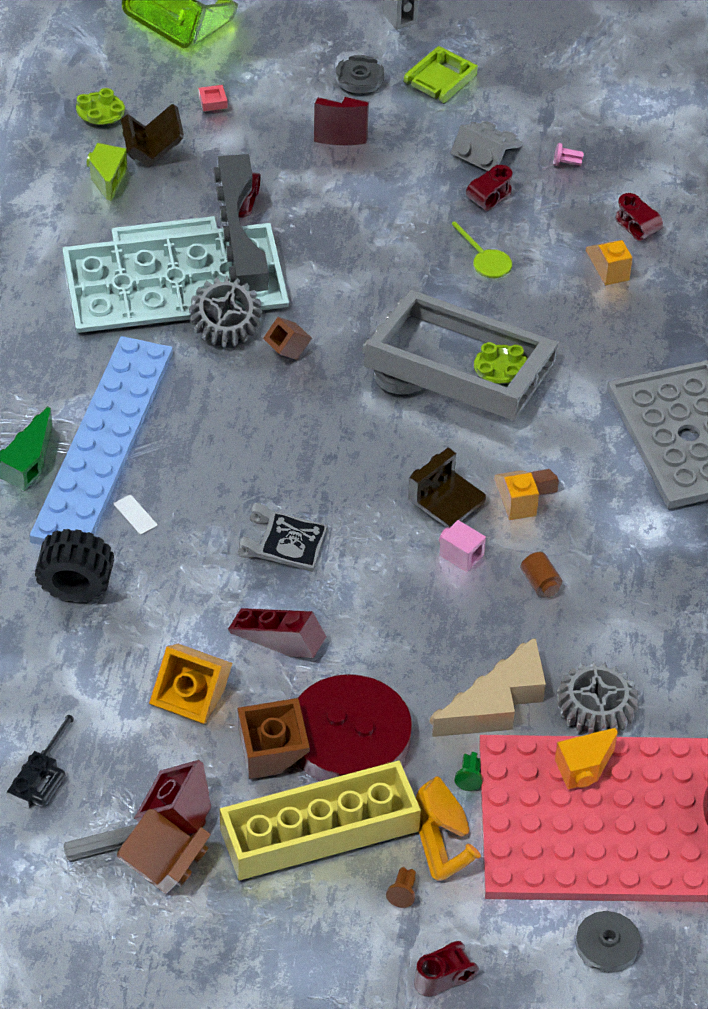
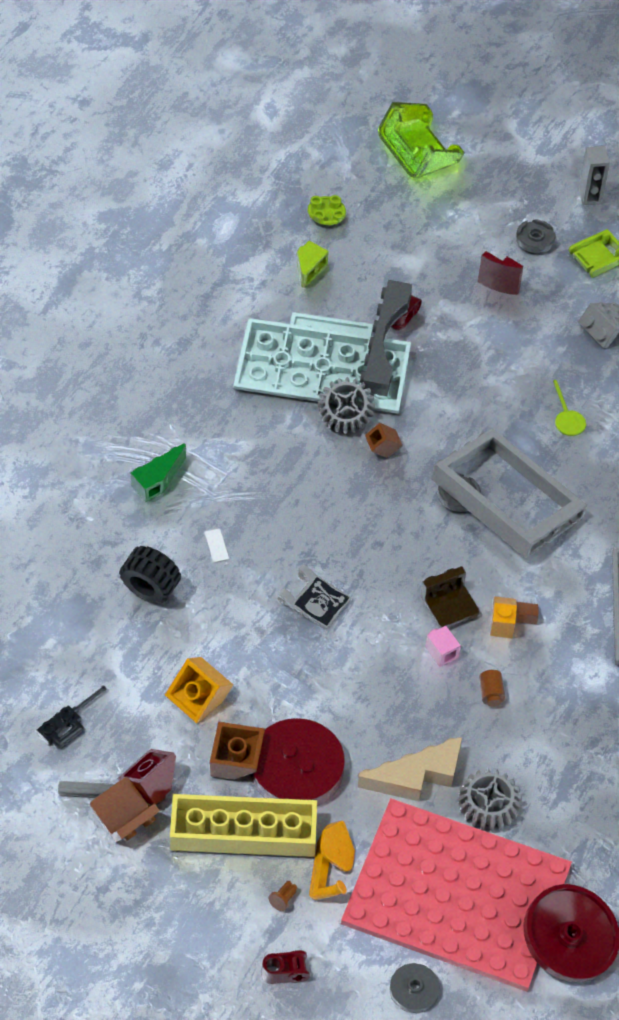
camera: 20 degrees right, 5 degrees up
light blue plate [29,336,173,545] -> none
dark brown bracket [121,104,184,168] -> none
coral plate [198,85,228,111] -> none
slope [228,608,327,658] -> none
green piece [454,752,483,791] -> none
dark red piece [465,165,513,211] -> none
lime dish [474,342,527,384] -> none
light orange slope [555,728,618,789] -> none

